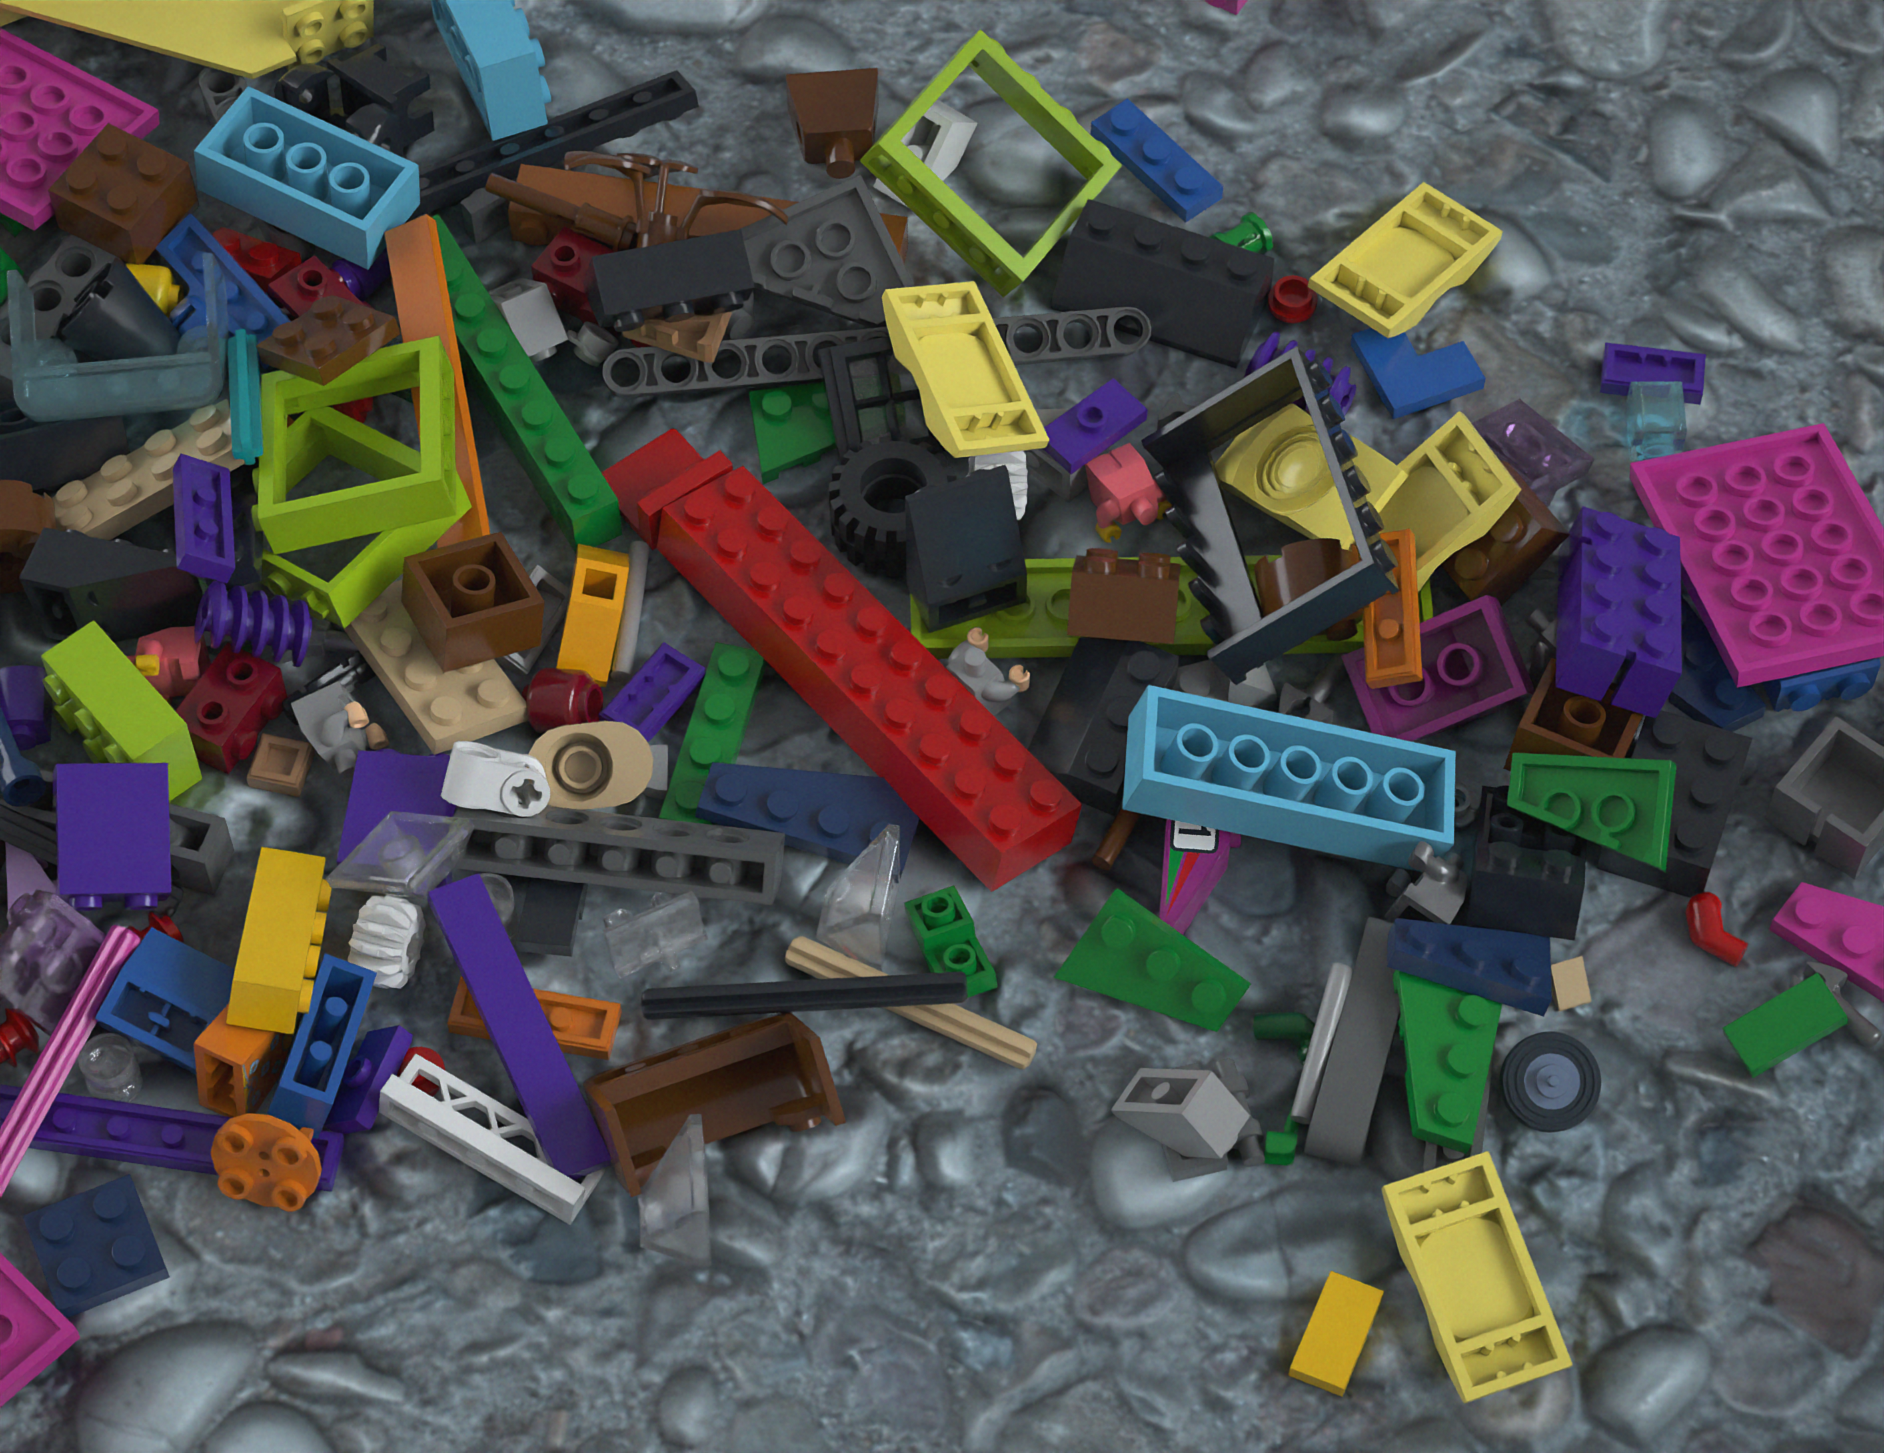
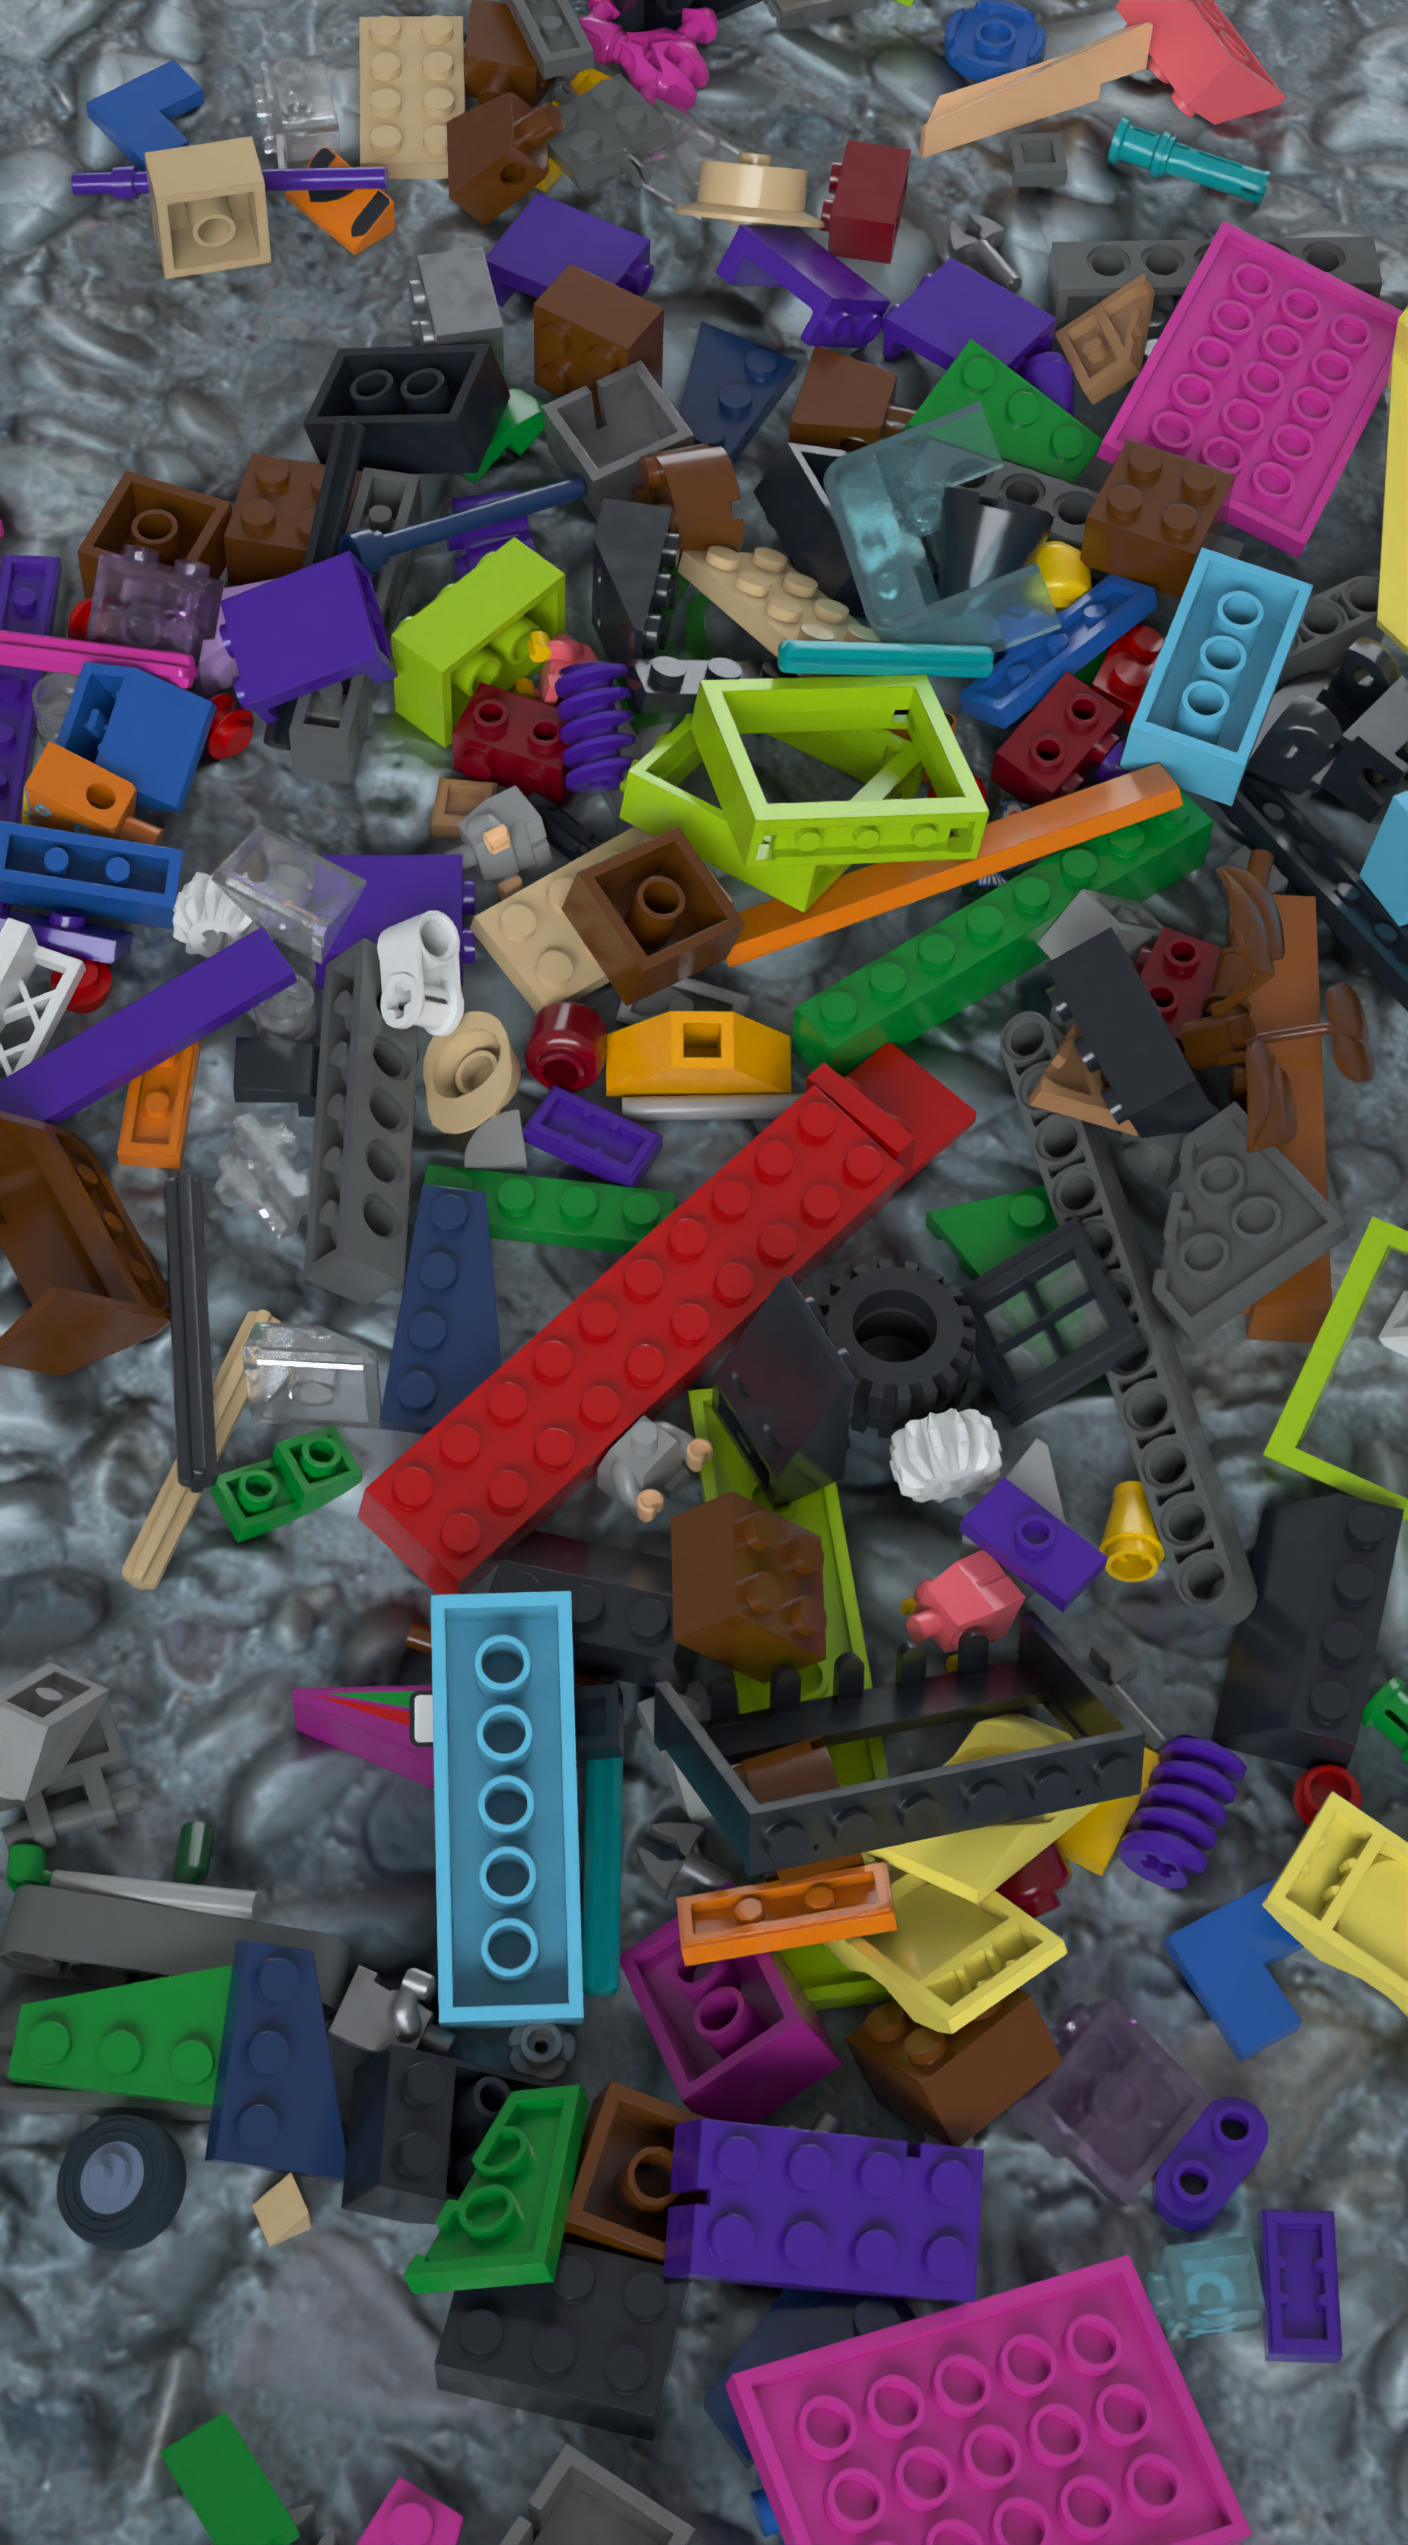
camera: 80 degrees right, 0 degrees up
dark purple plate [173,453,235,583] -> none
yellow brick [226,847,333,1034] -> none
reddish brown plate [256,295,401,386] -> none
light yellow slope [882,281,1050,458] -> none
green wing [1053,888,1251,1032] -> none
red arm [1685,892,1749,967] -> none
none -> yellow cone [1099,1481,1165,1582]
none -> dark purple plate [1152,2096,1268,2230]

